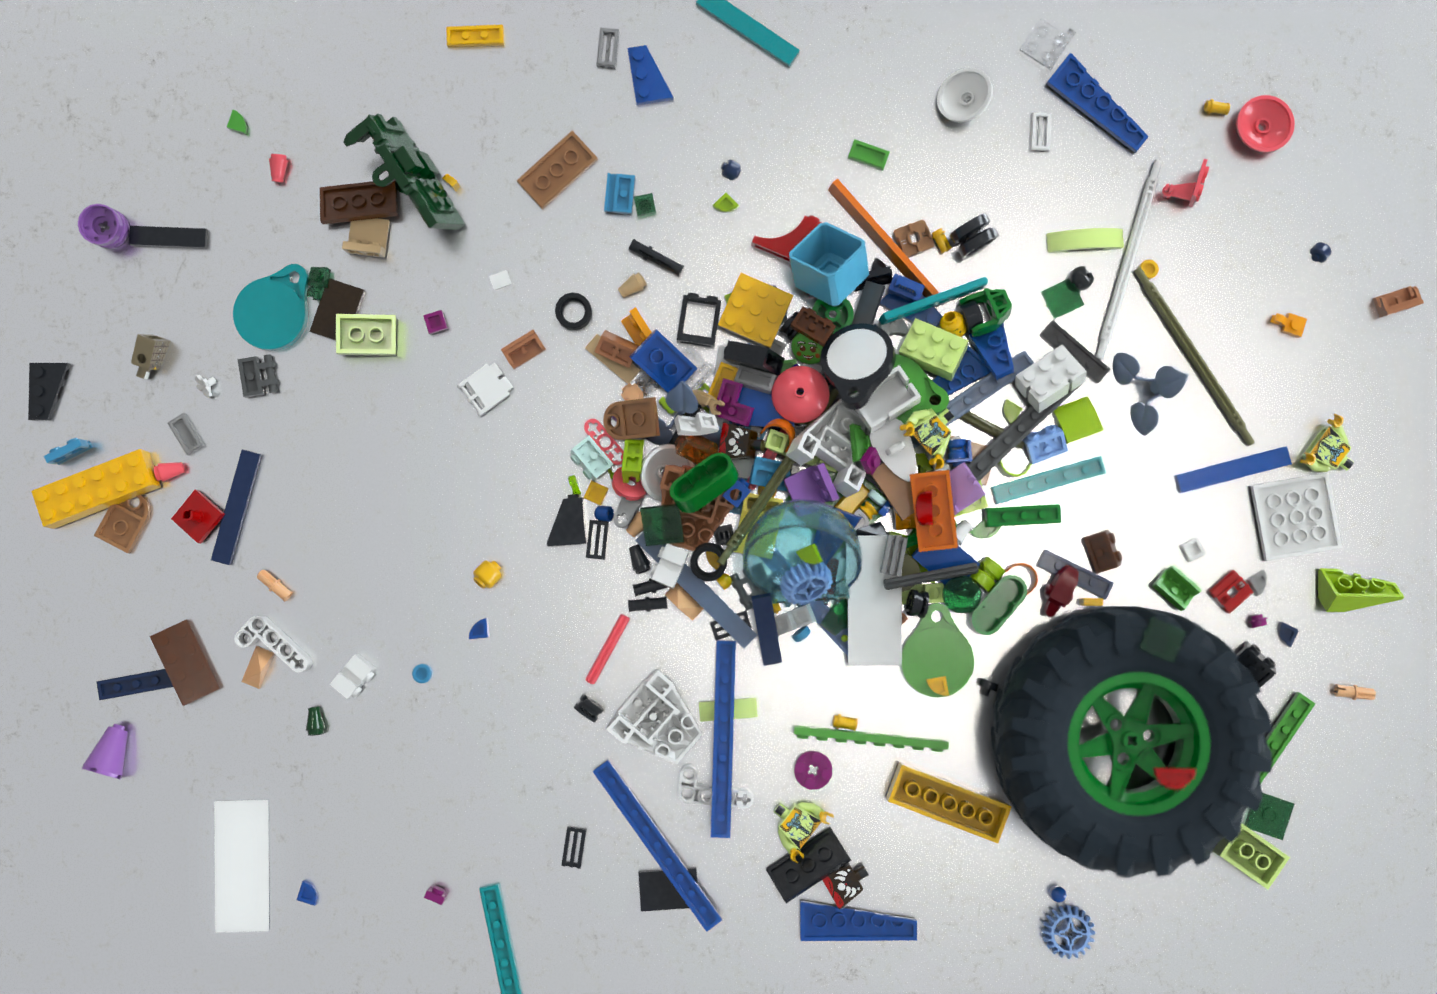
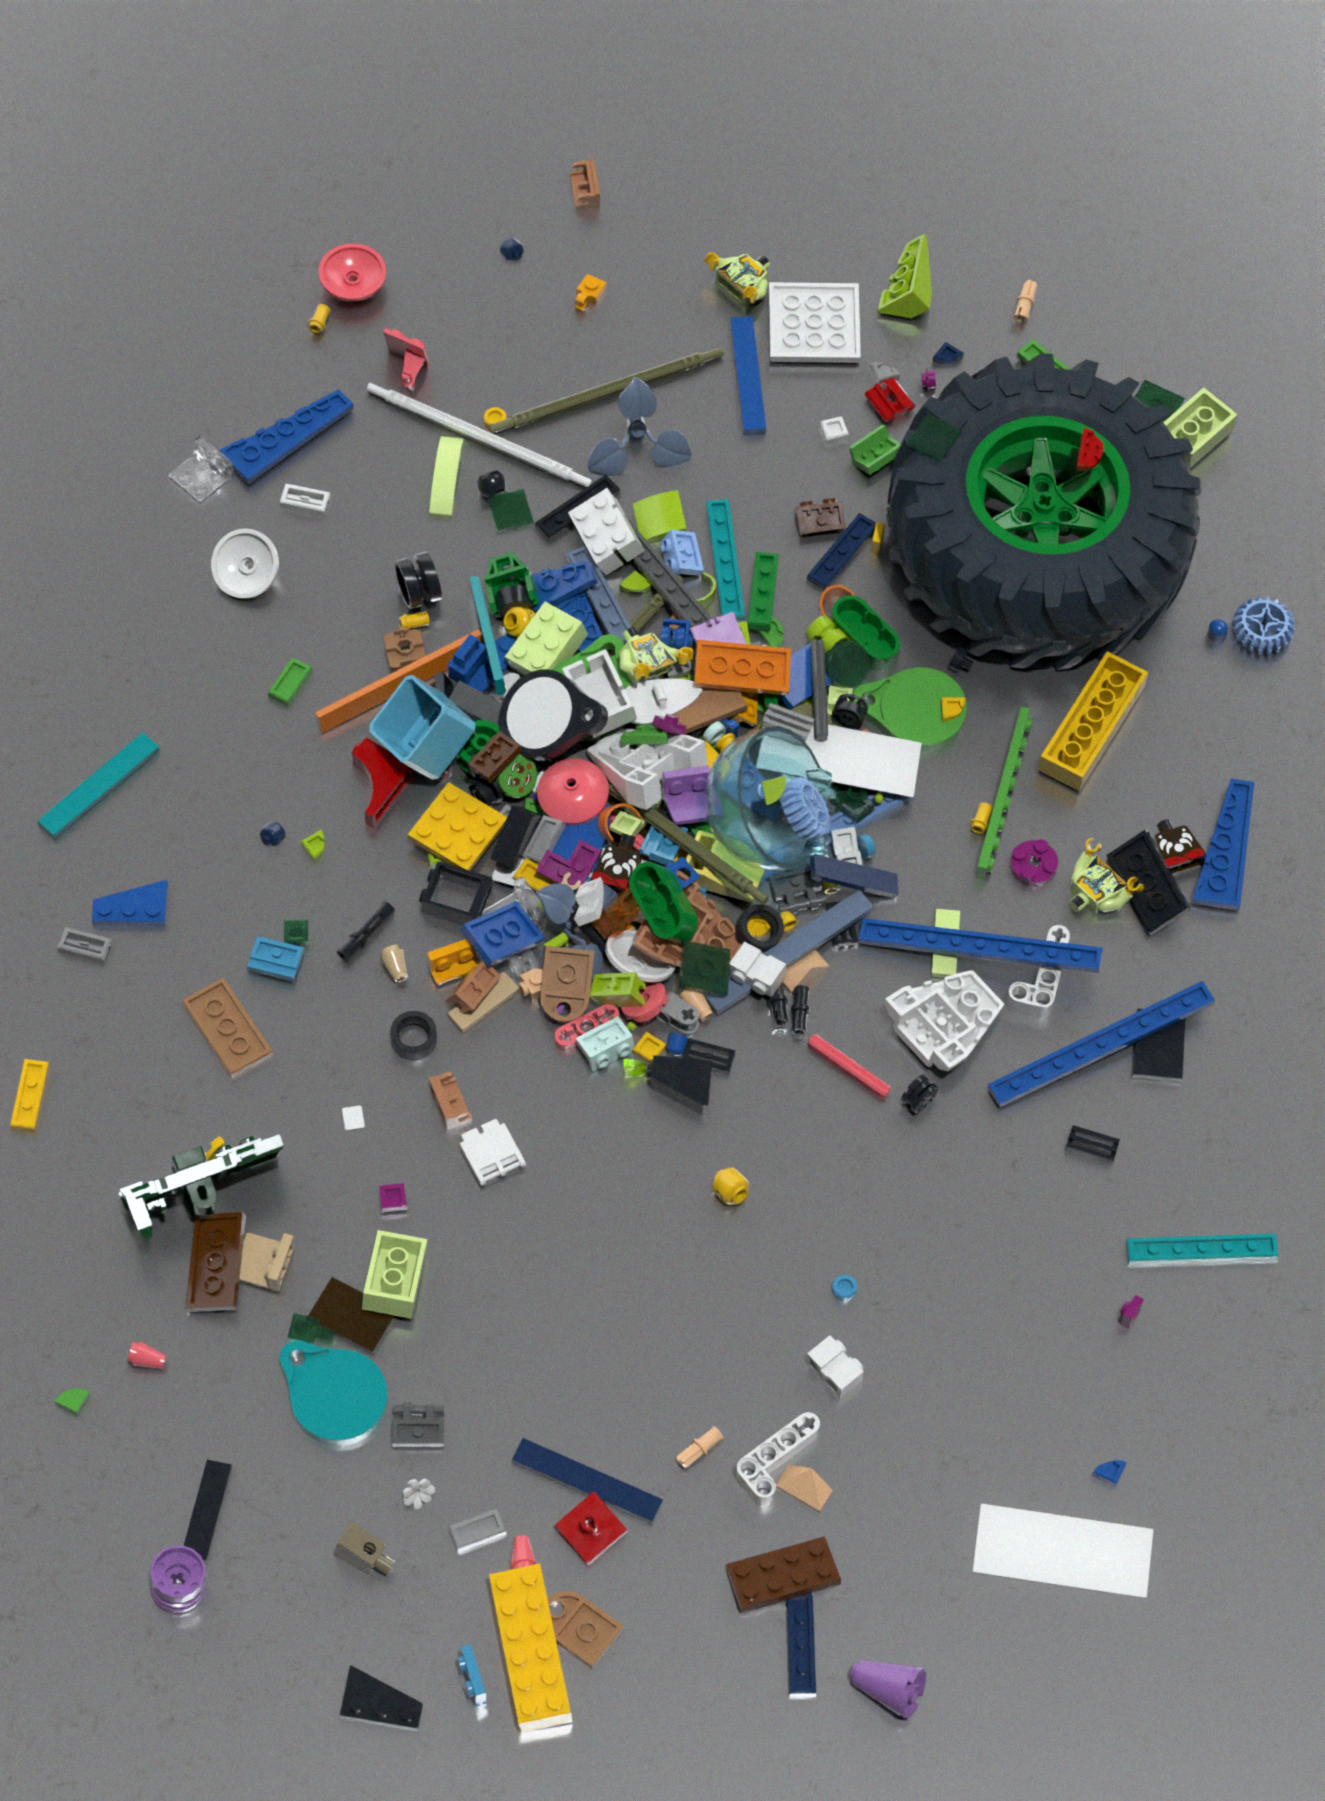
camera: 80 degrees left, 25 degrees down
dark green cone [306,707,325,736] -> none
blue tile [469,618,489,639] -> none
black cone [629,544,651,574] -> none
black tile [714,524,734,546] -> none
red helmet [915,491,934,526] -> none
dark red hinge [1043,565,1079,618] -> none

